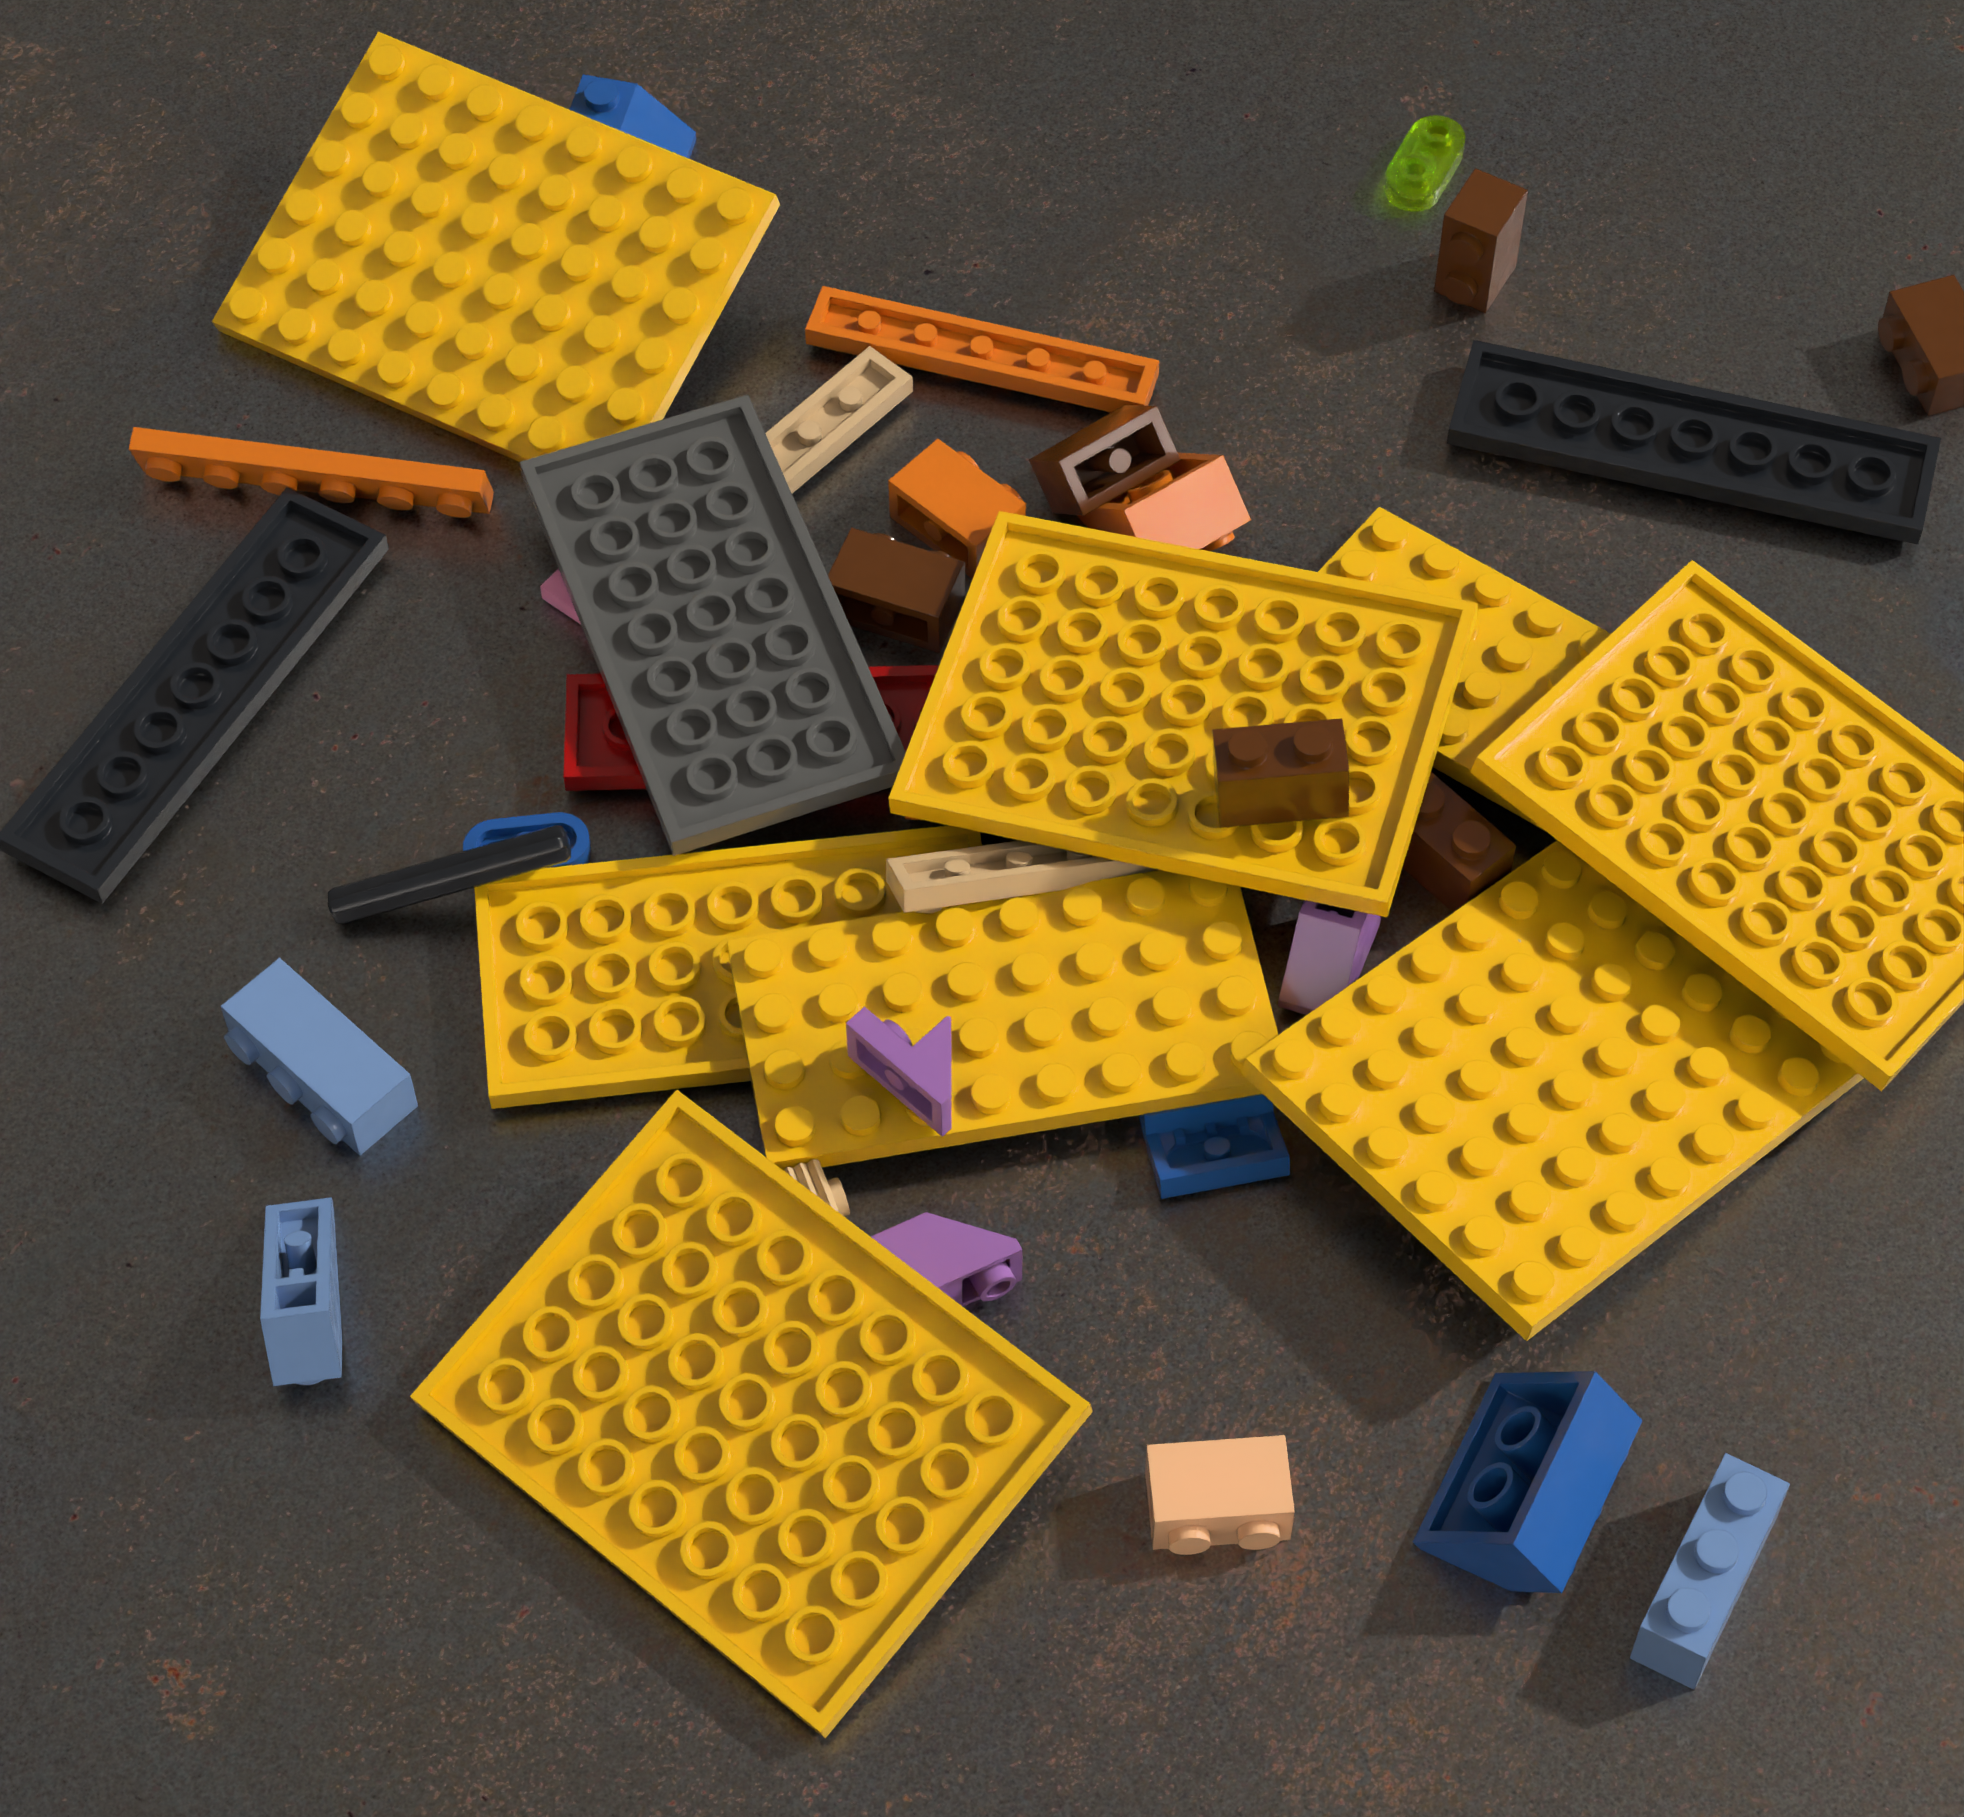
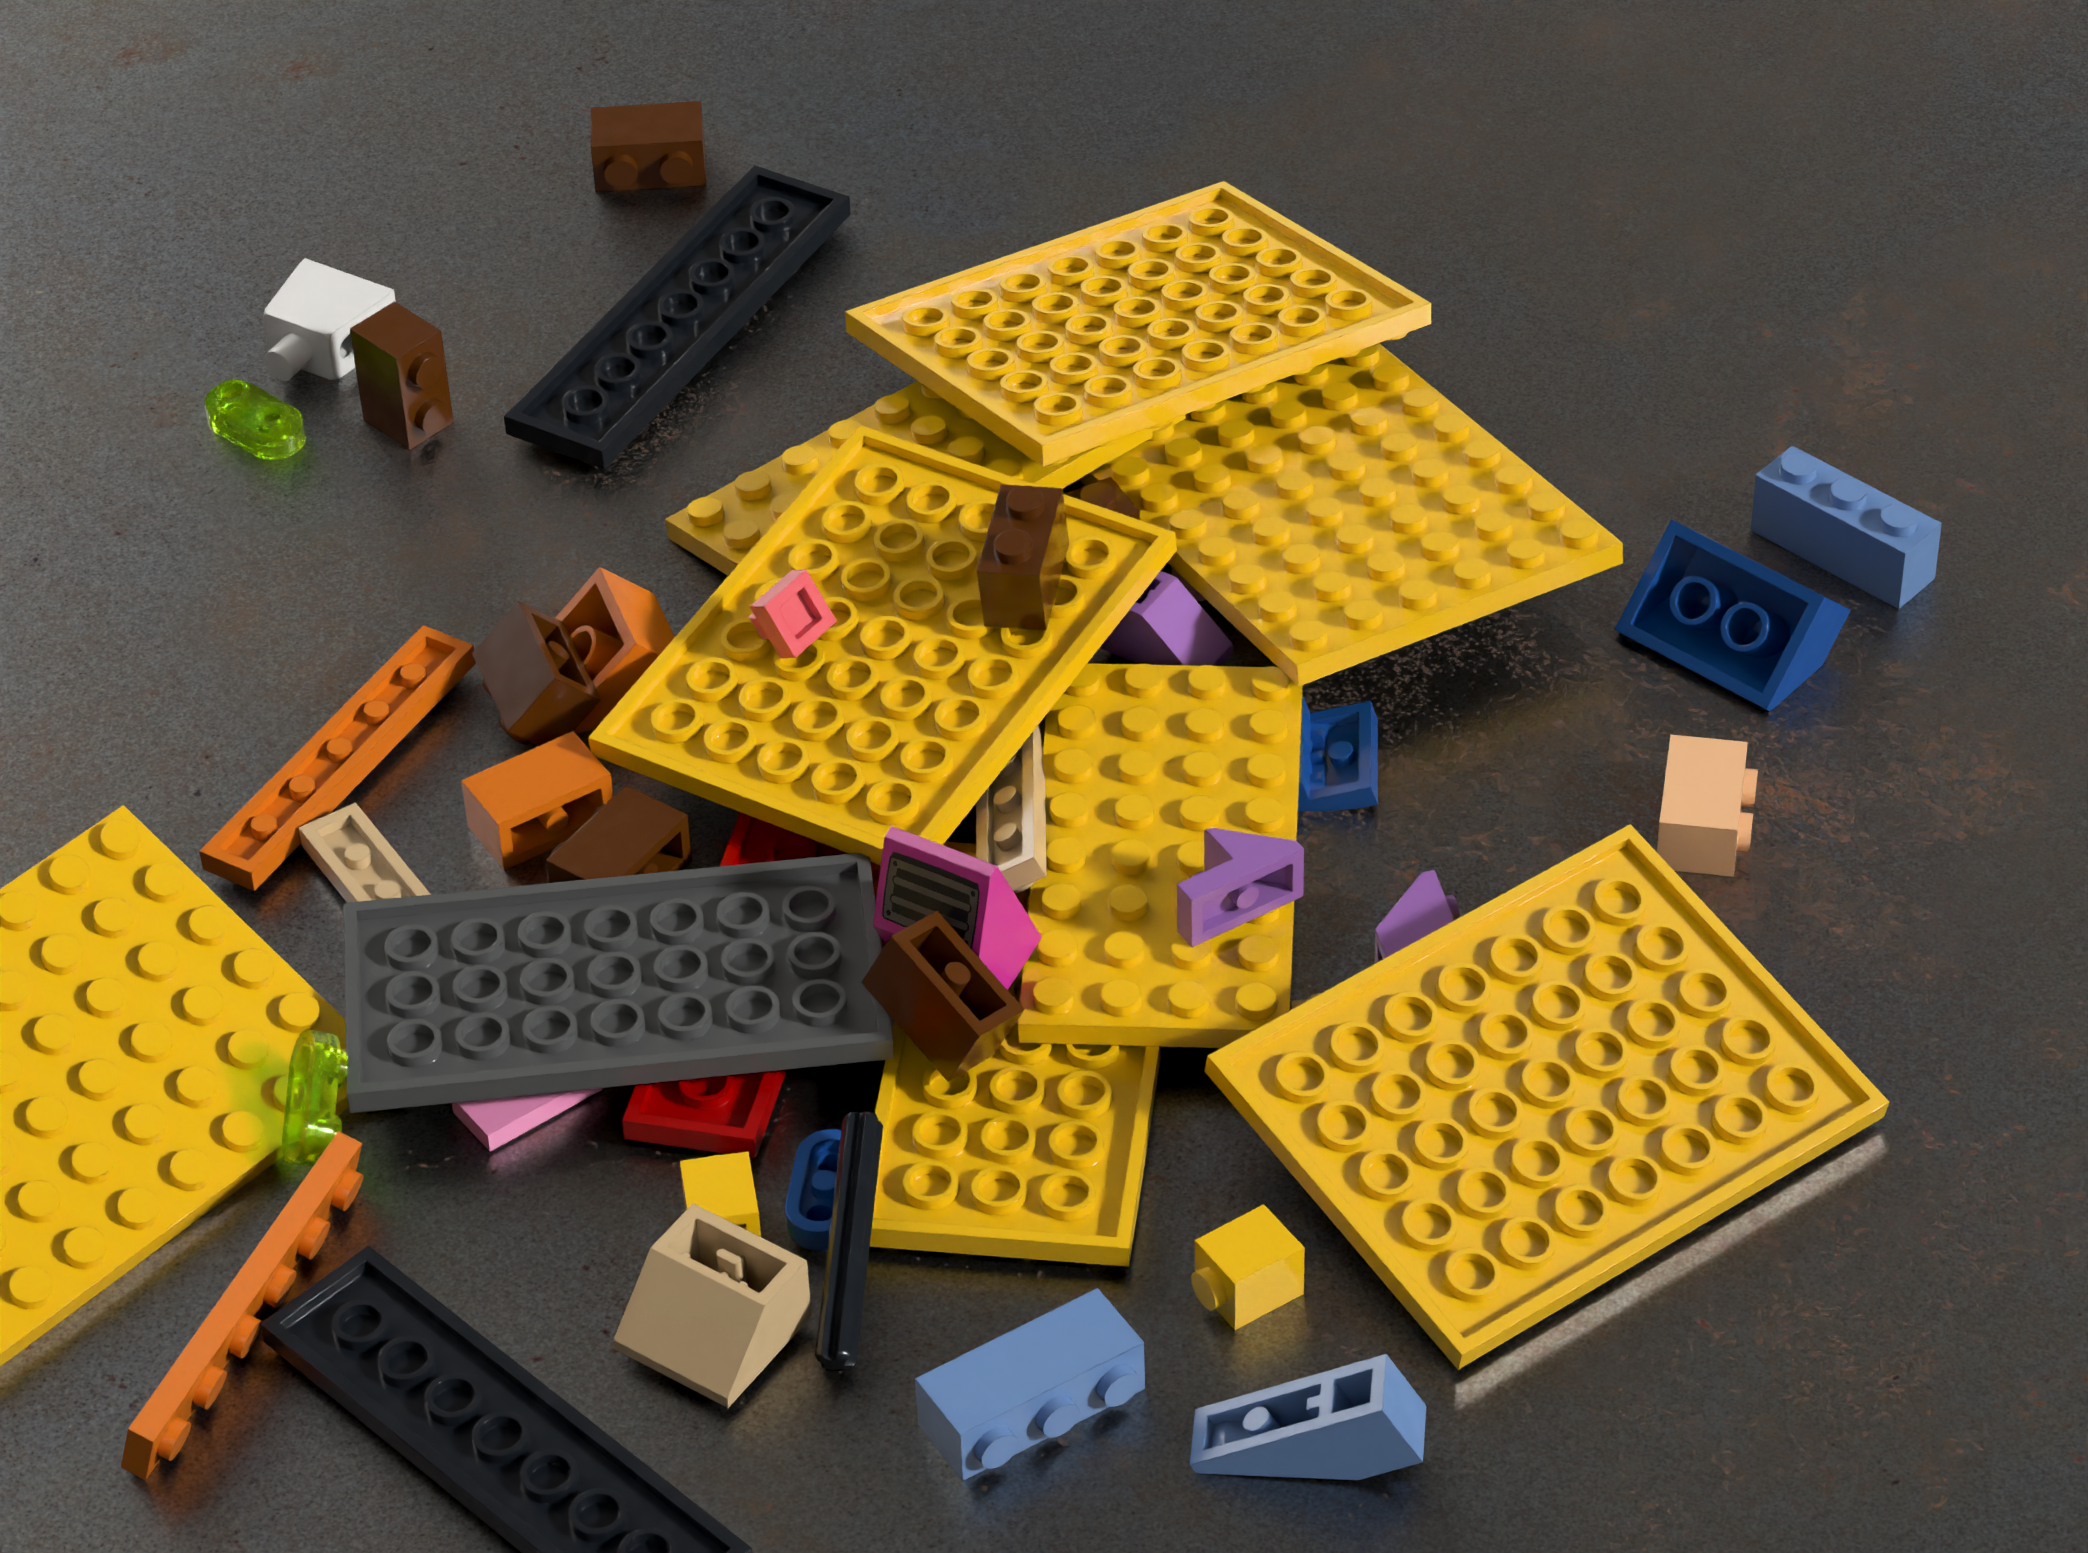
camera: 75 degrees left, 15 degrees down
none -> white torso [263,258,396,381]
none -> clear neon green plate [282,1029,348,1167]
none -> tan slope [613,1203,812,1408]
none -> yellow brick [680,1151,761,1237]
none -> coral tile [749,569,837,659]
none -> reddish brown brick [861,911,1025,1082]
none -> dark pink slope [873,826,1042,990]
none -> yellow brick [1191,1204,1305,1330]

